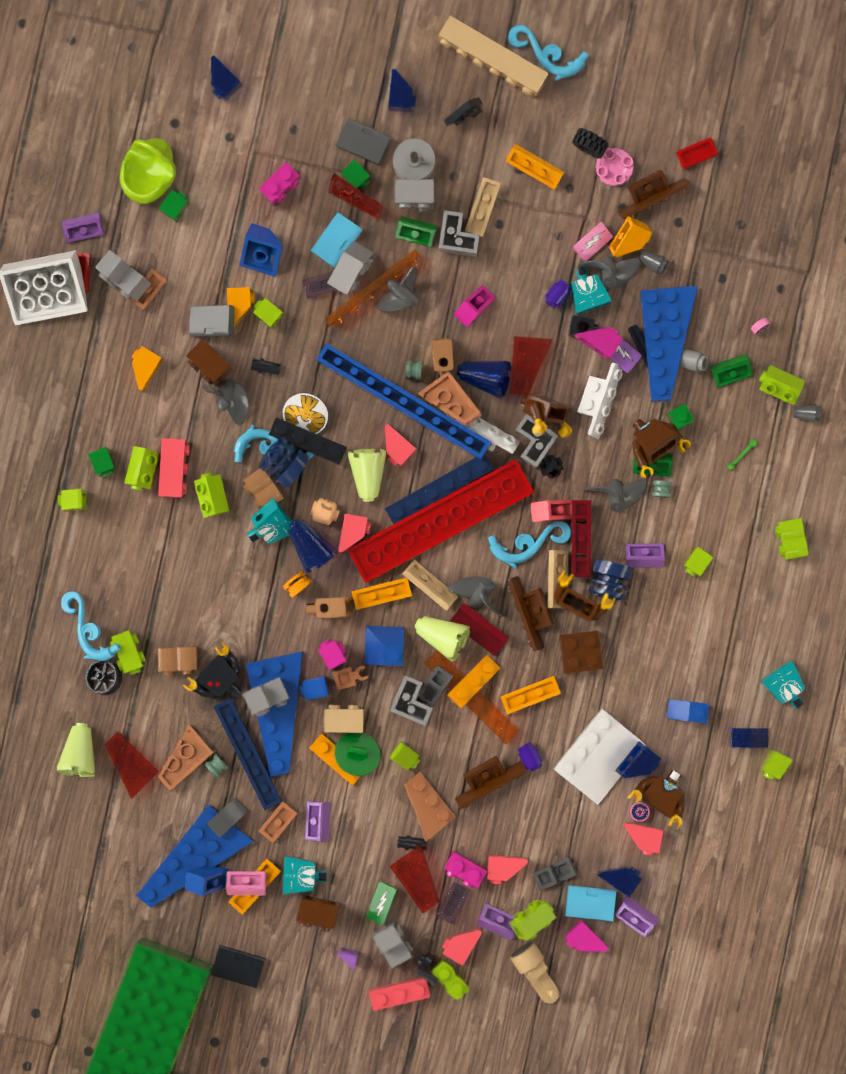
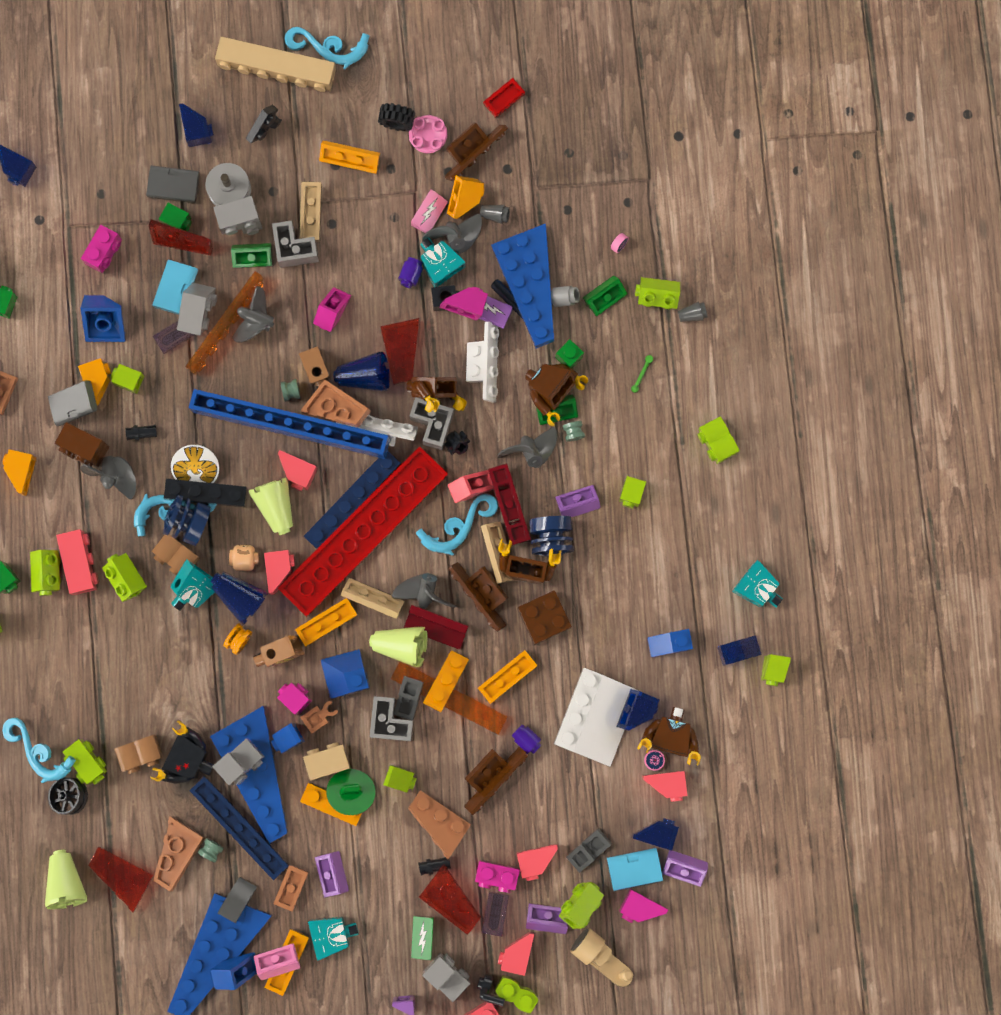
camera: 25 degrees left, 5 degrees down
reddish brown brick [296,895,340,932] -> none

